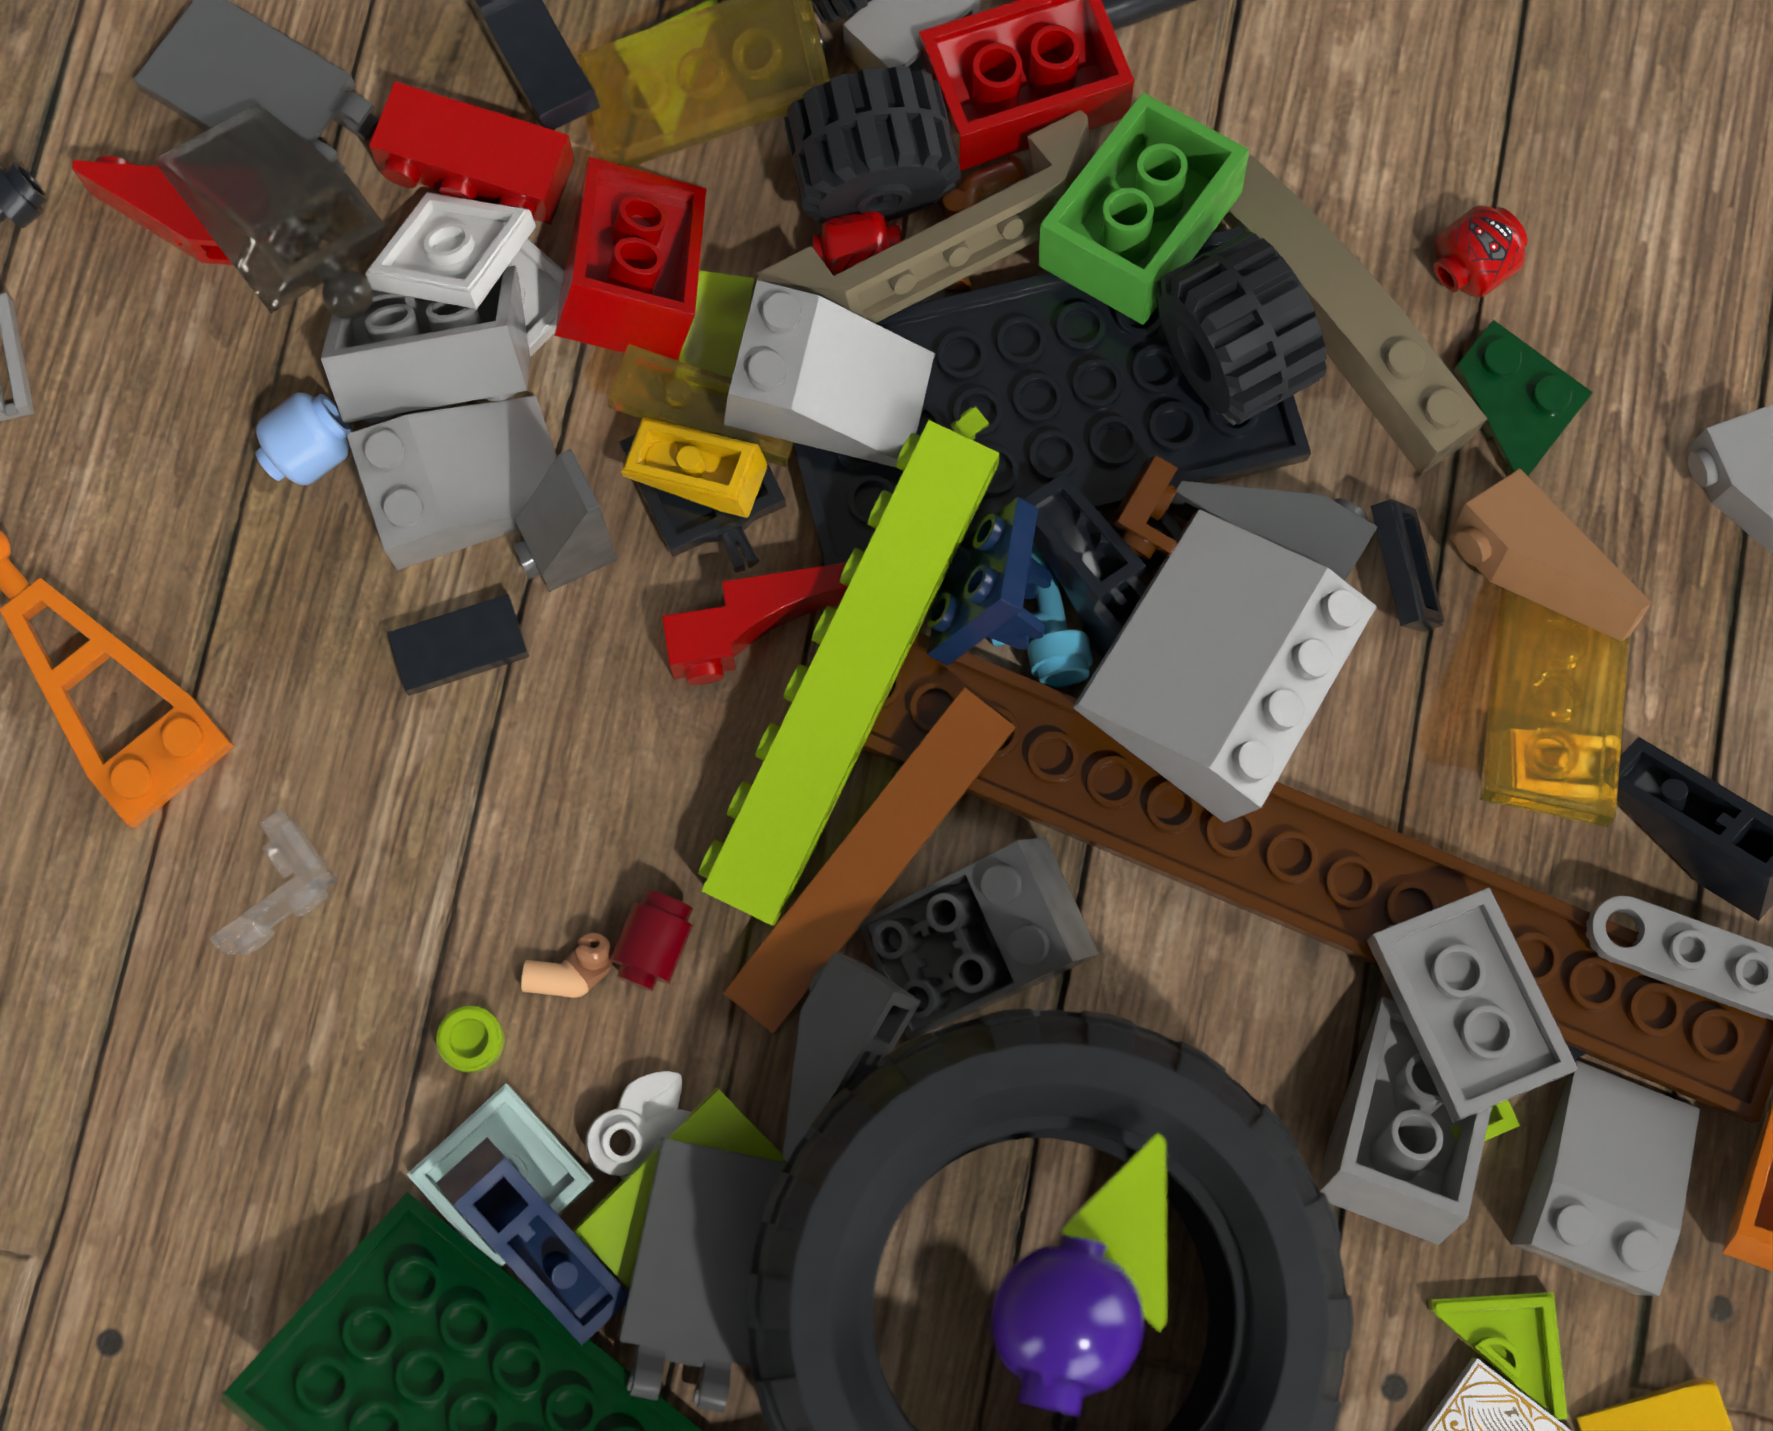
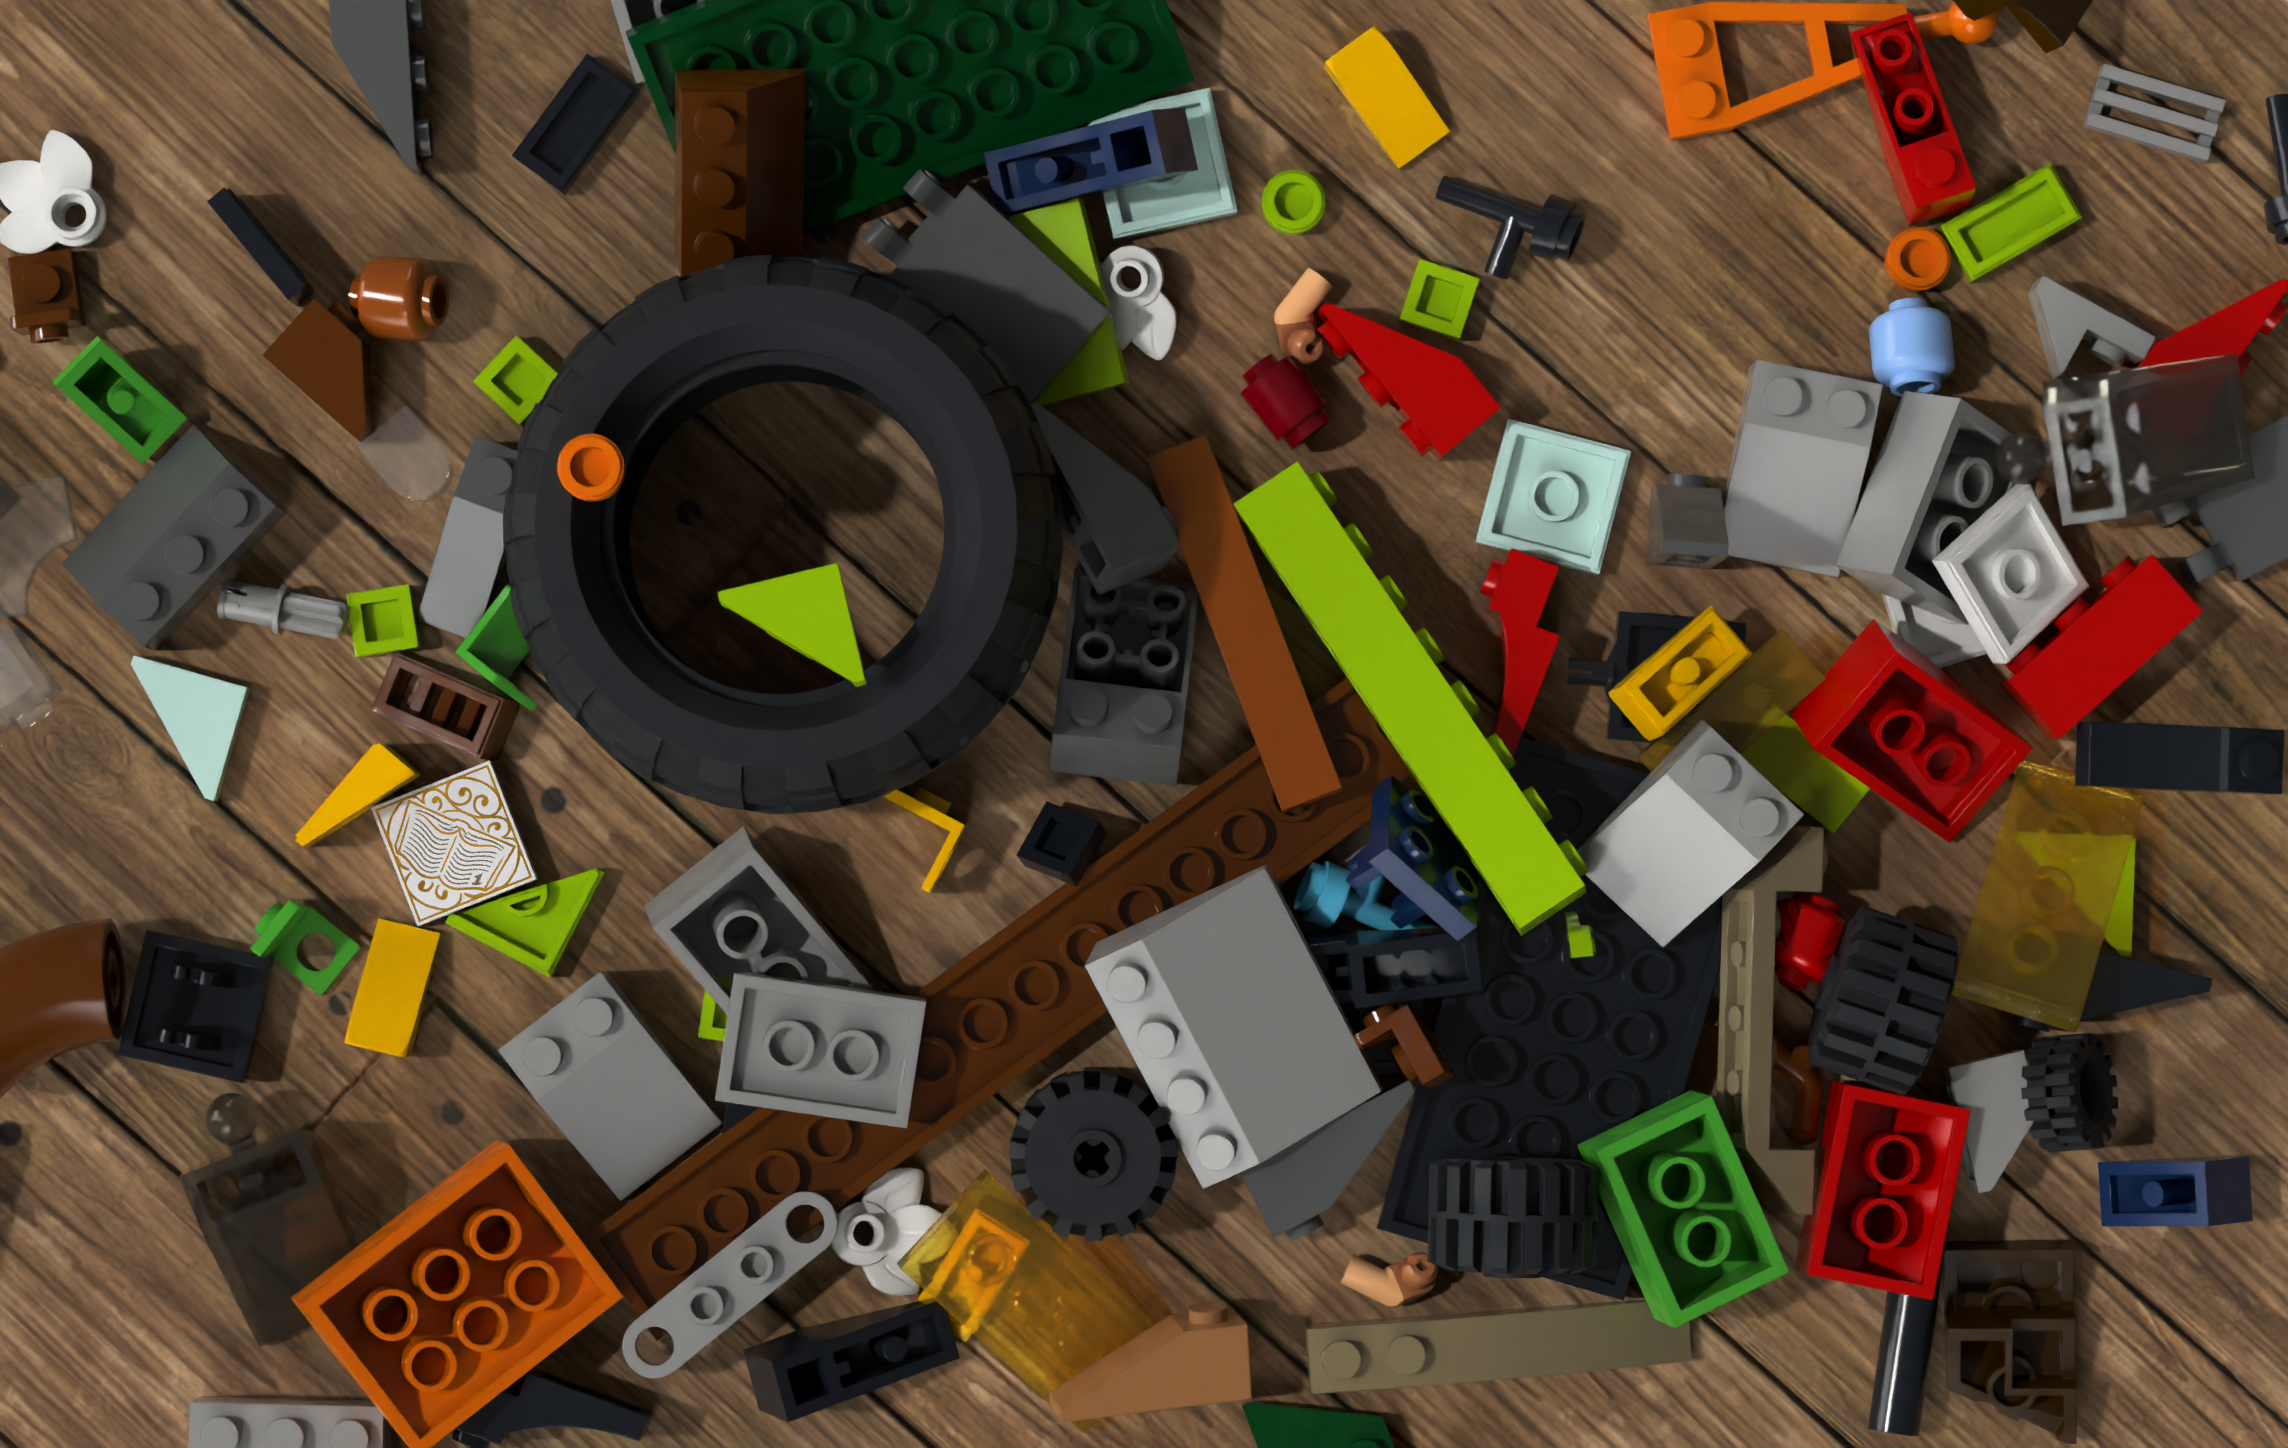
camera: 125 degrees right, 10 degrees up
clear bracket [210,809,338,956] -> none
black tile [387,594,530,696] -> none
dark purple brick [991,1235,1144,1416] -> none
black tile [1371,499,1445,632] -> none
none -> white plate [831,1167,957,1296]
none -> yellow bracket [883,786,966,893]
none -> black wheel [1009,1067,1177,1241]
none -> black tile [1016,801,1107,887]
none -> red slope [1316,302,1501,461]
none -> yellow slope [1324,25,1450,170]
none -> arm [1340,1252,1438,1308]
none -> lime tile [1399,258,1480,341]
none -> black piece [1436,175,1586,280]
none -> light aqua tile [1475,419,1631,575]
none -> red slope [1850,12,1976,227]
none -> orange tile [1884,227,1951,293]
none -> lime tile [1938,163,2082,283]
none -> light grey slope [2028,276,2156,379]

